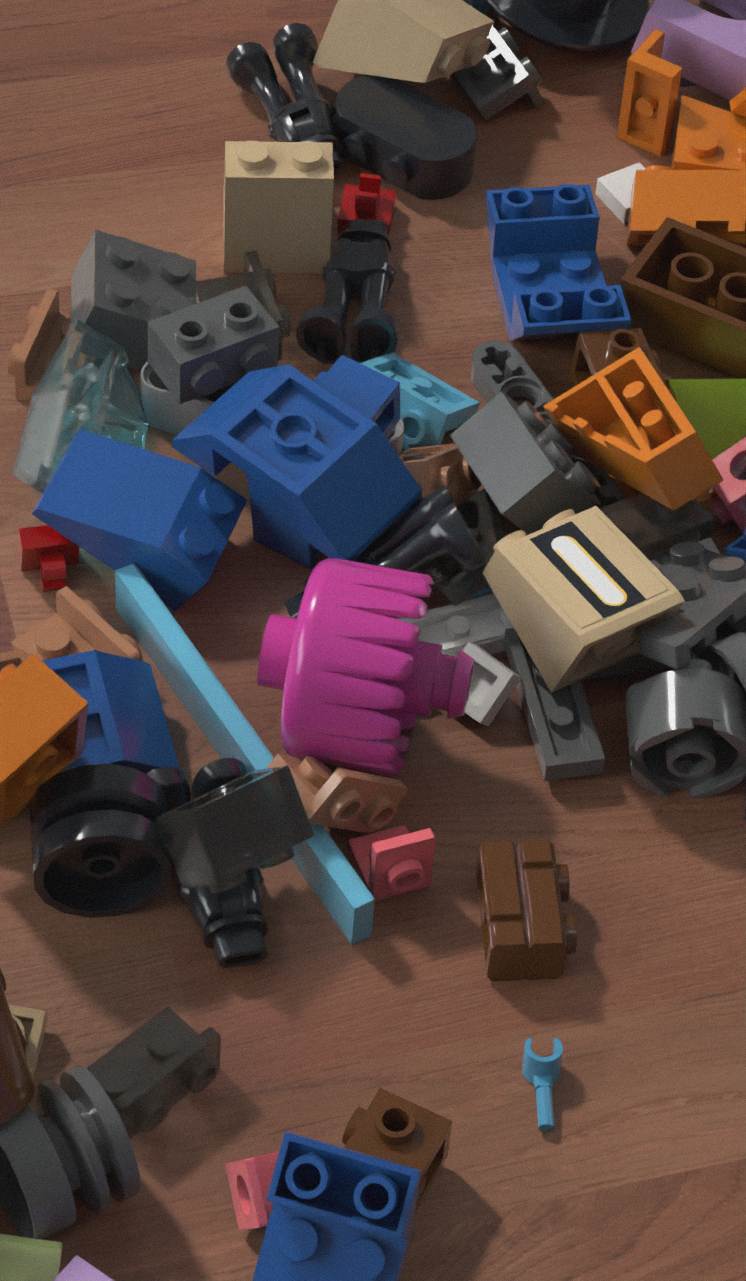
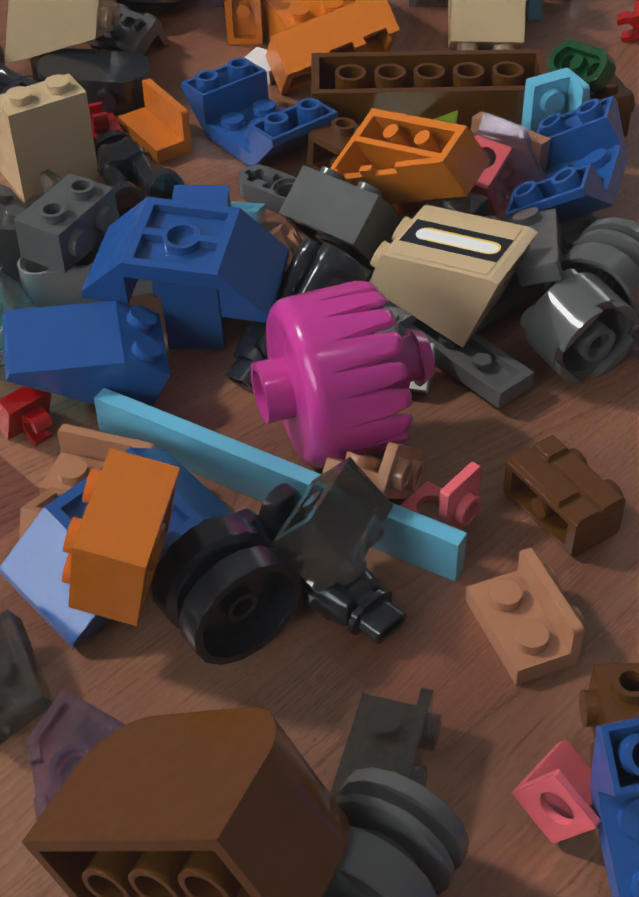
camera: 25 degrees left, 5 degrees down
none -> orange panel [118,78,192,165]
none -> nougat bracket [466,547,586,685]

